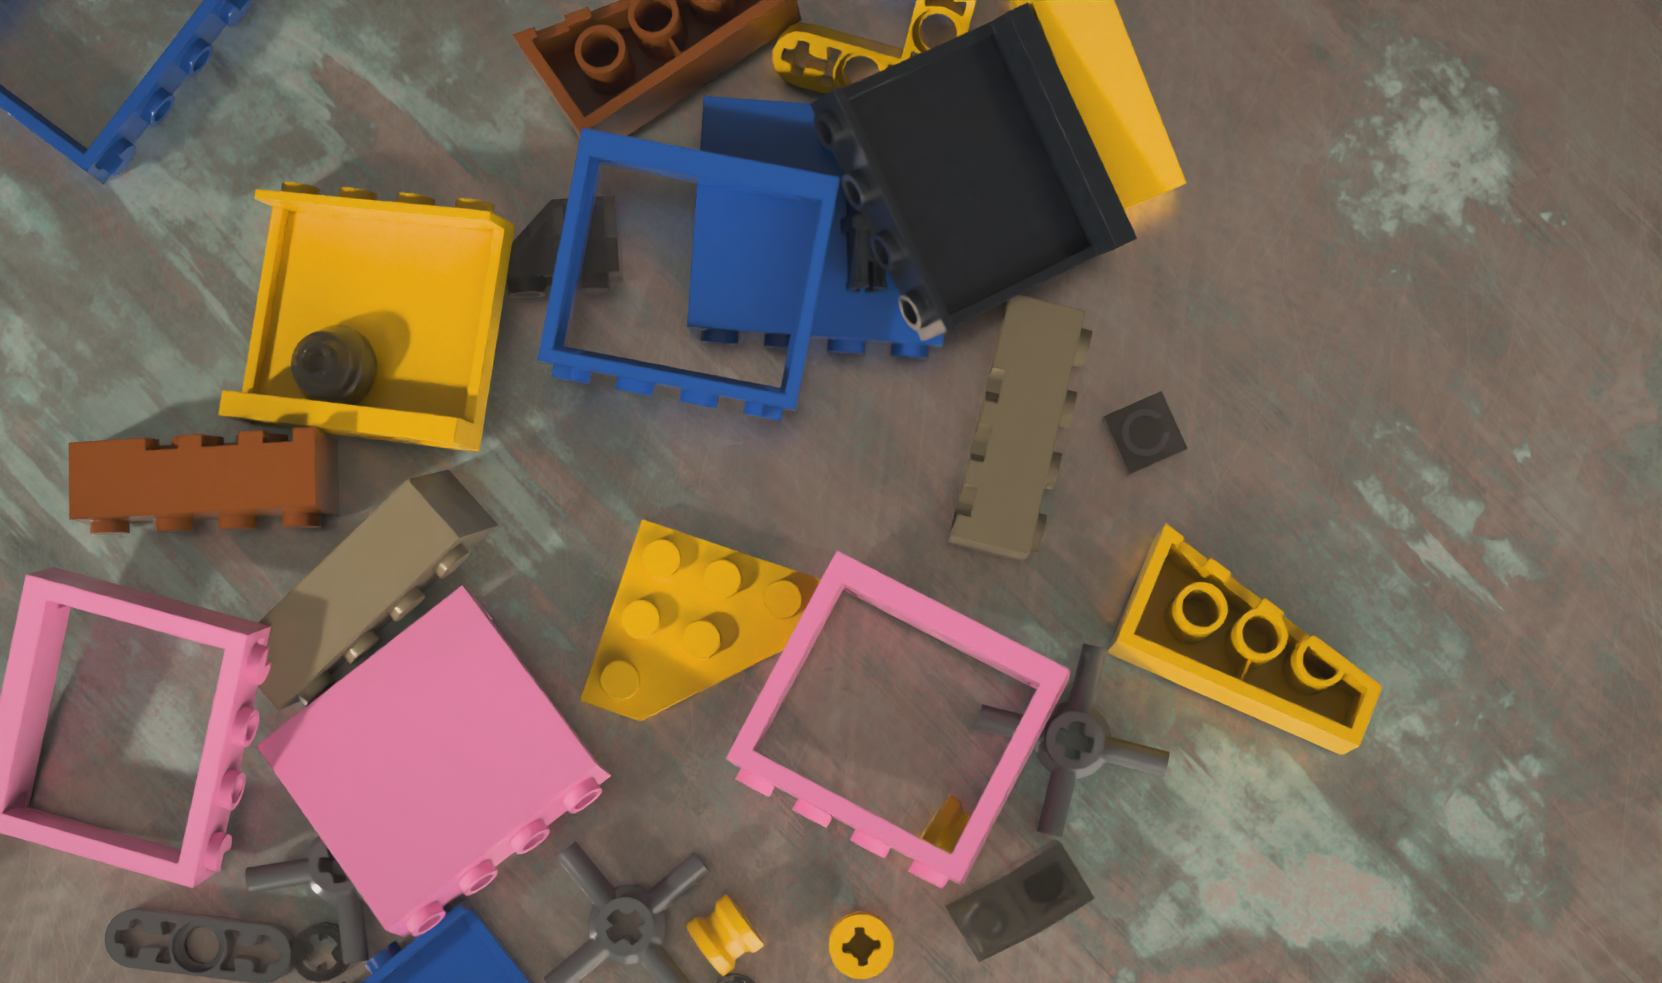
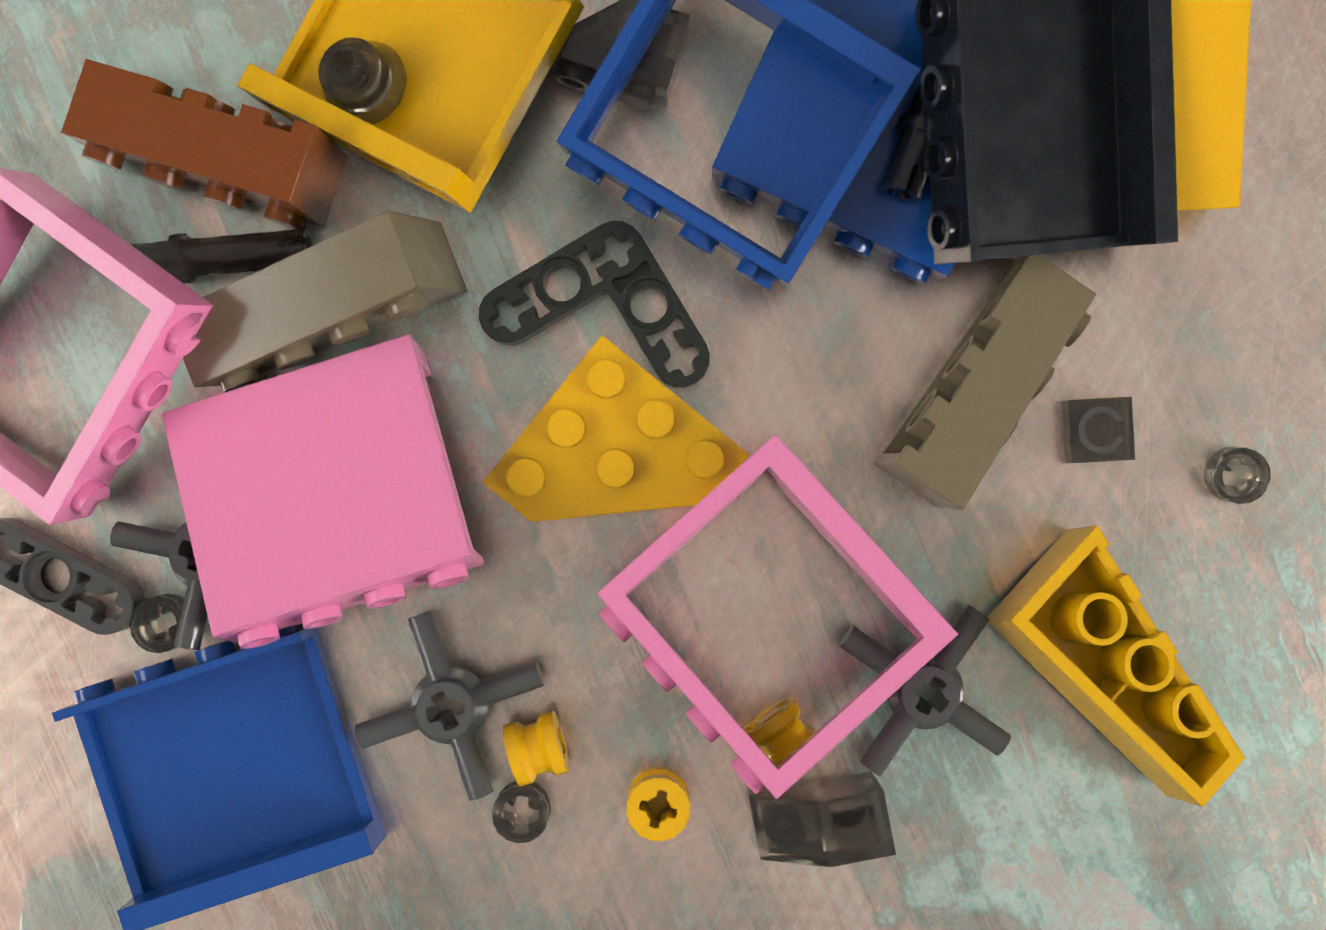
camera: 25 degrees right, 5 degrees up
none -> clear smoke pin [131,227,313,284]
none -> pearl dark grey beam [479,221,710,388]
none -> clear smoke bush [1203,446,1271,504]

